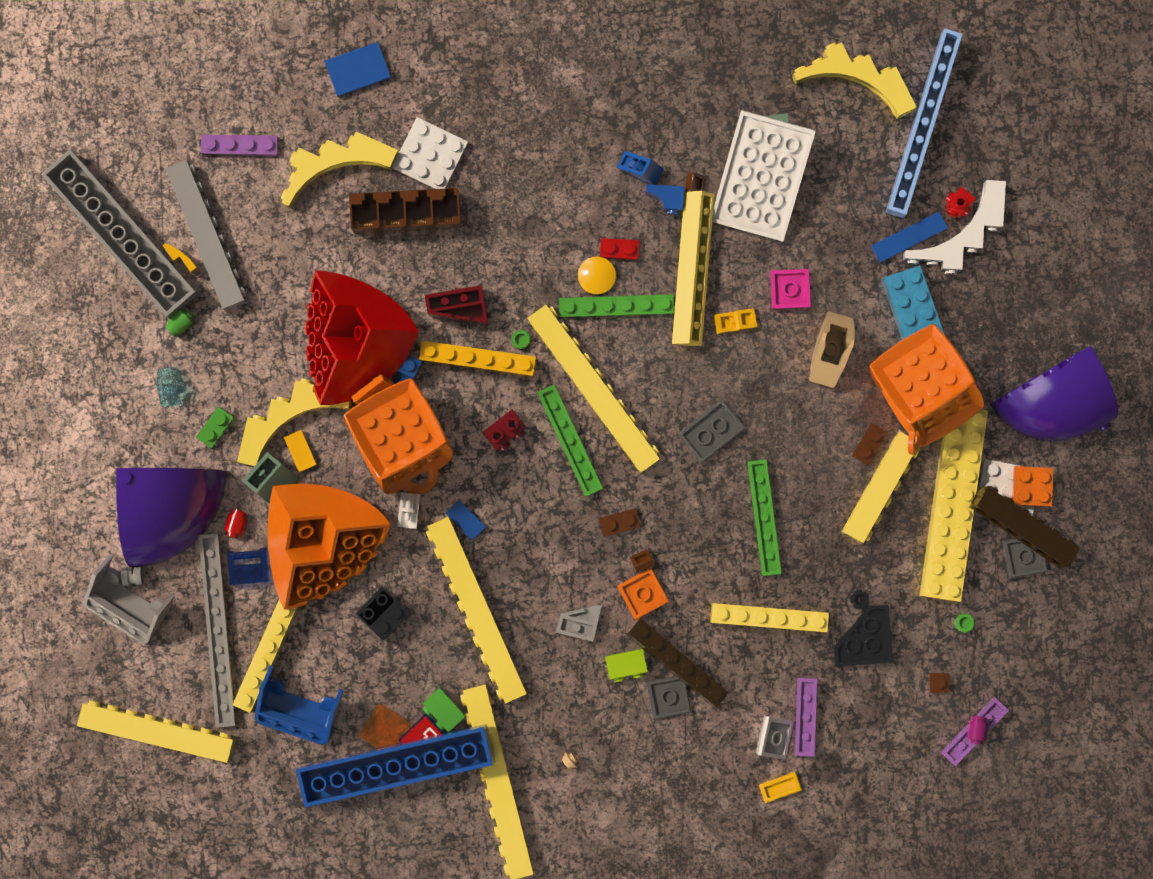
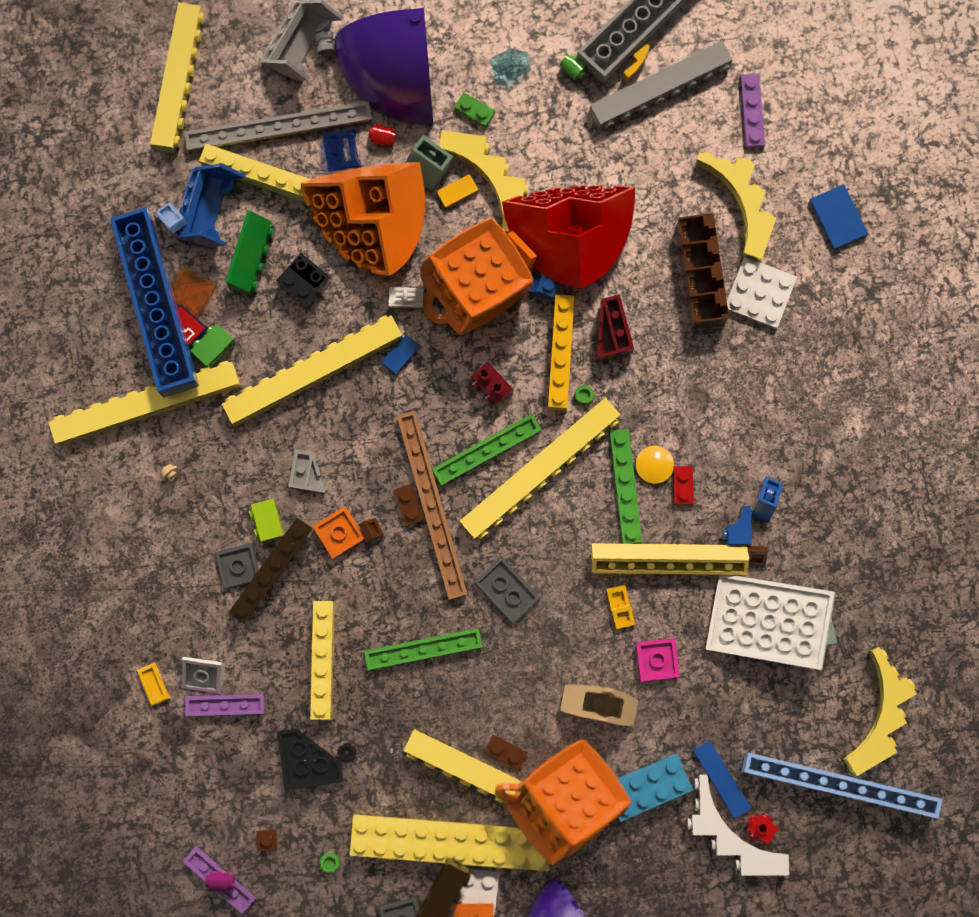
camera: 80 degrees right, 5 degrees down
none -> medium blue tile [155,202,187,234]
none -> green slope [225,210,275,297]
none -> medium nougat plate [397,411,467,600]

